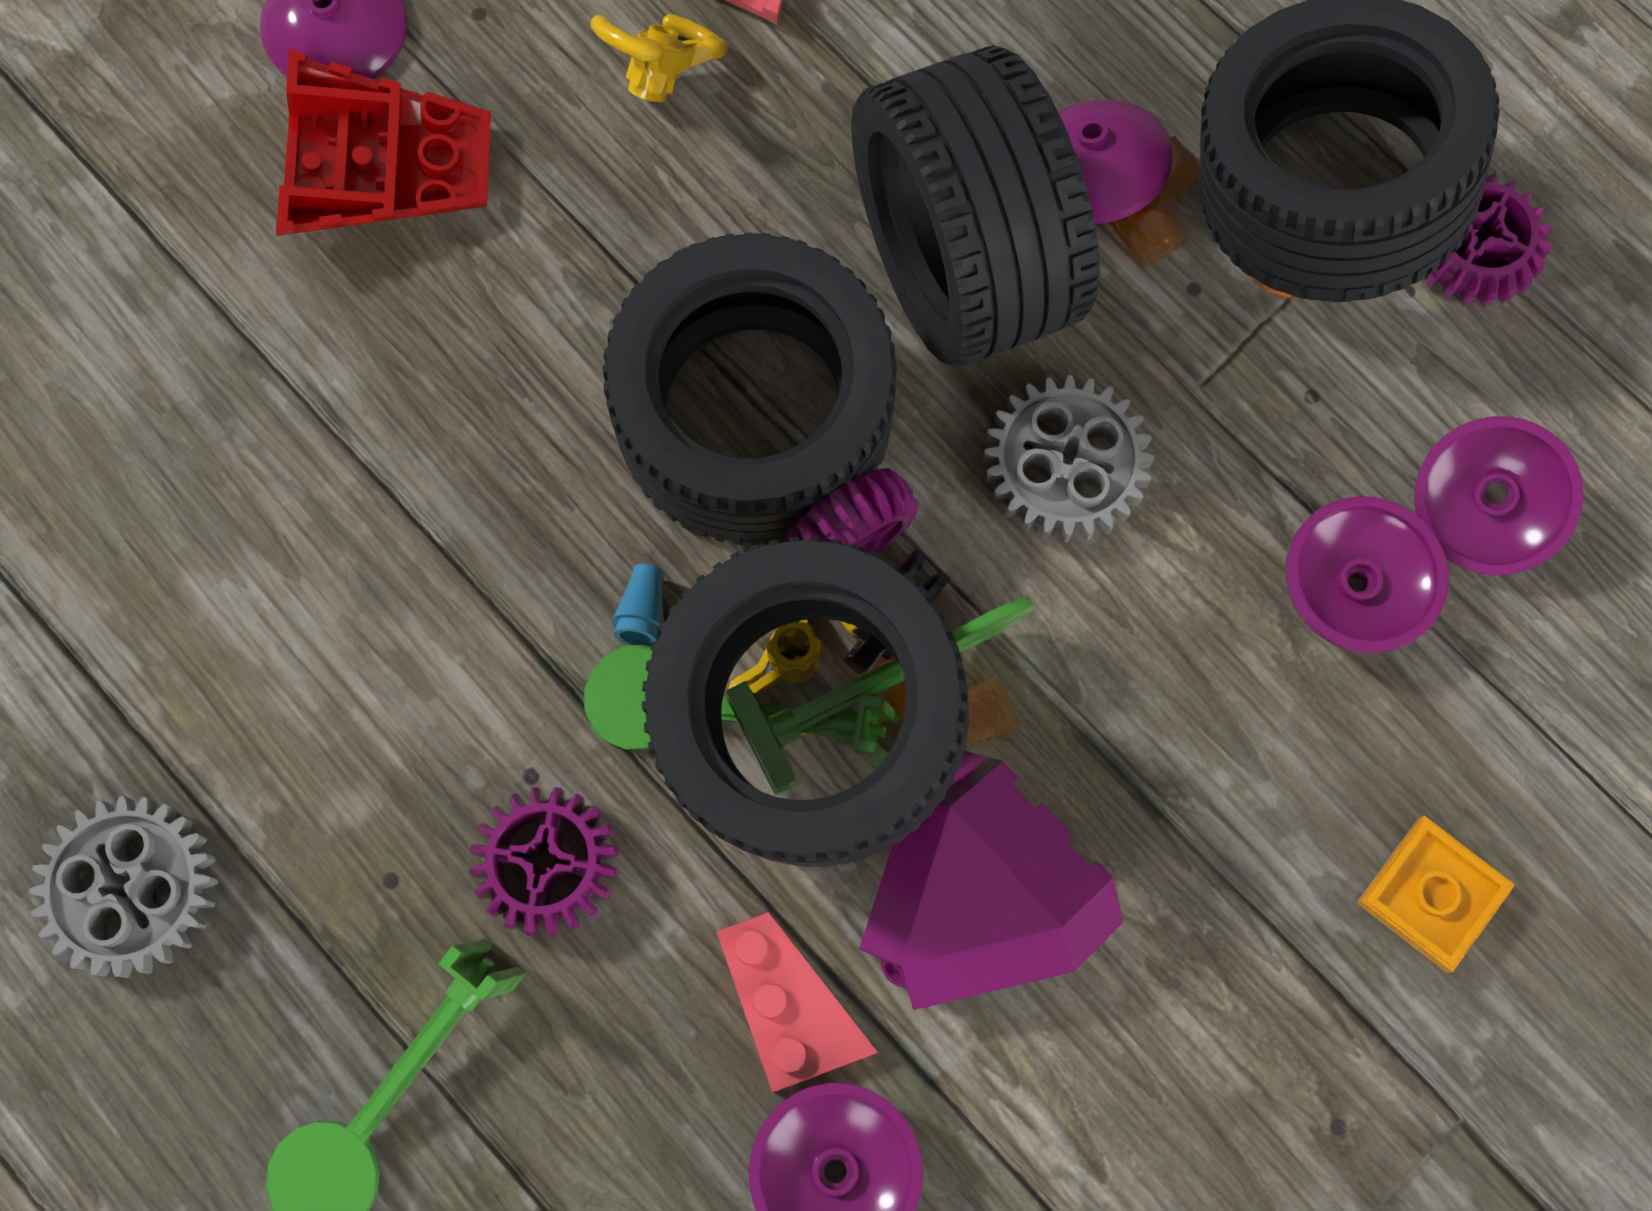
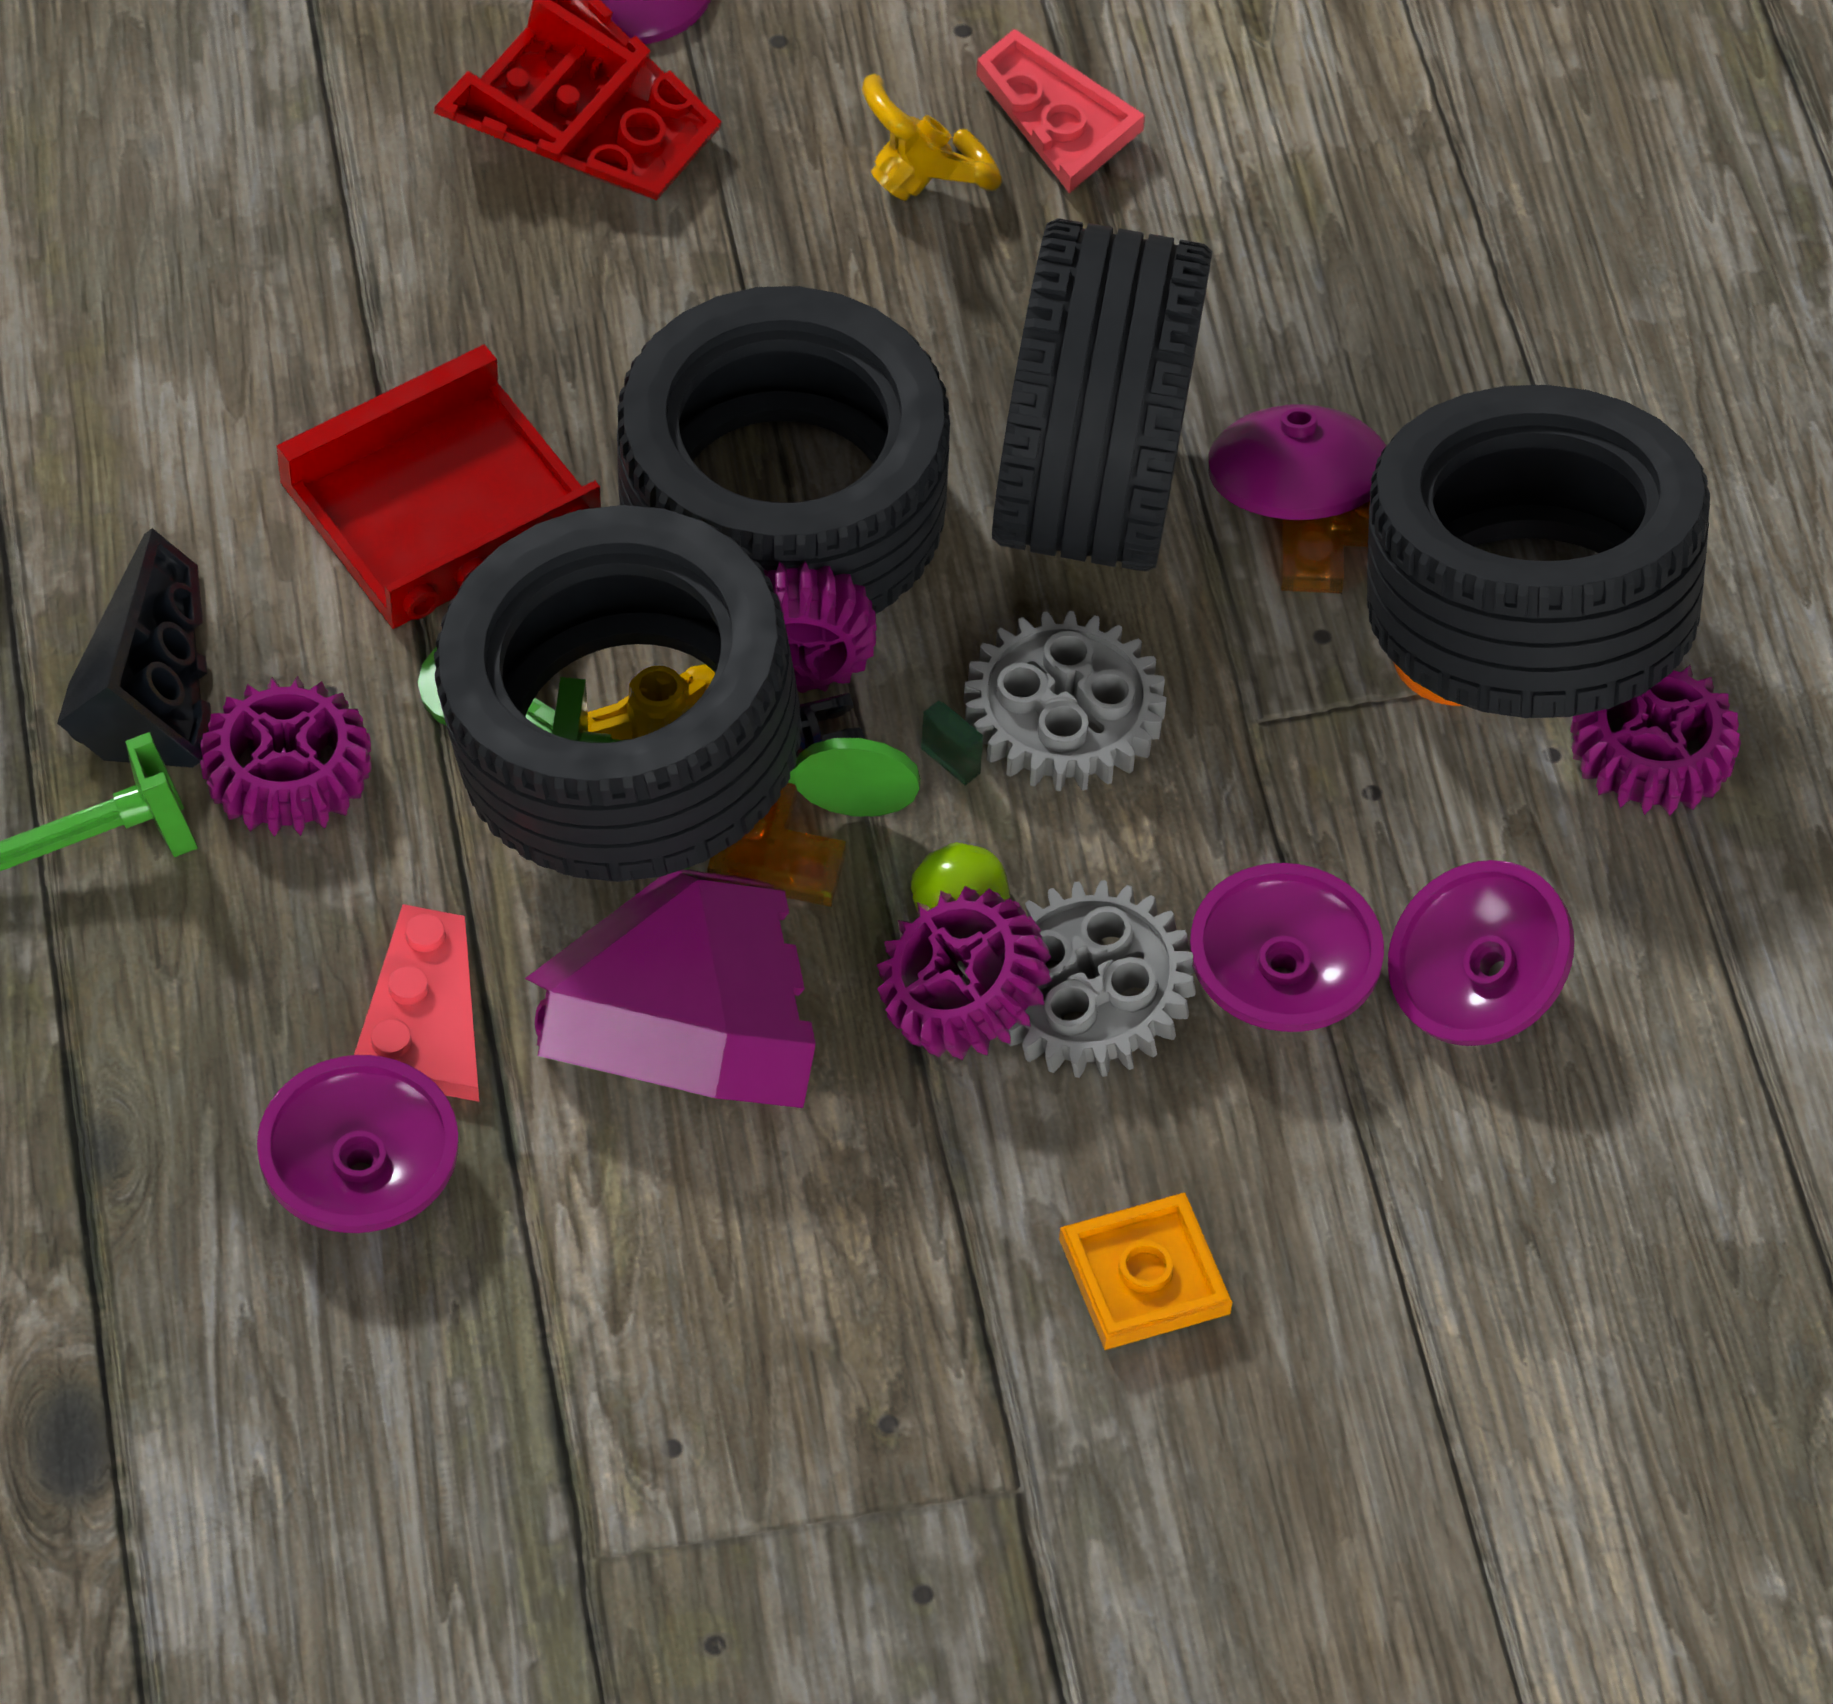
camera: 30 degrees right, 20 degrees down
none -> black wedge [57,528,211,768]
none -> red panel [276,344,601,629]
none -> magenta gear [877,886,1052,1061]
none -> lime hair [911,842,1010,912]
none -> clear green tile [921,700,983,786]
none -> light grey gear [1007,880,1196,1078]

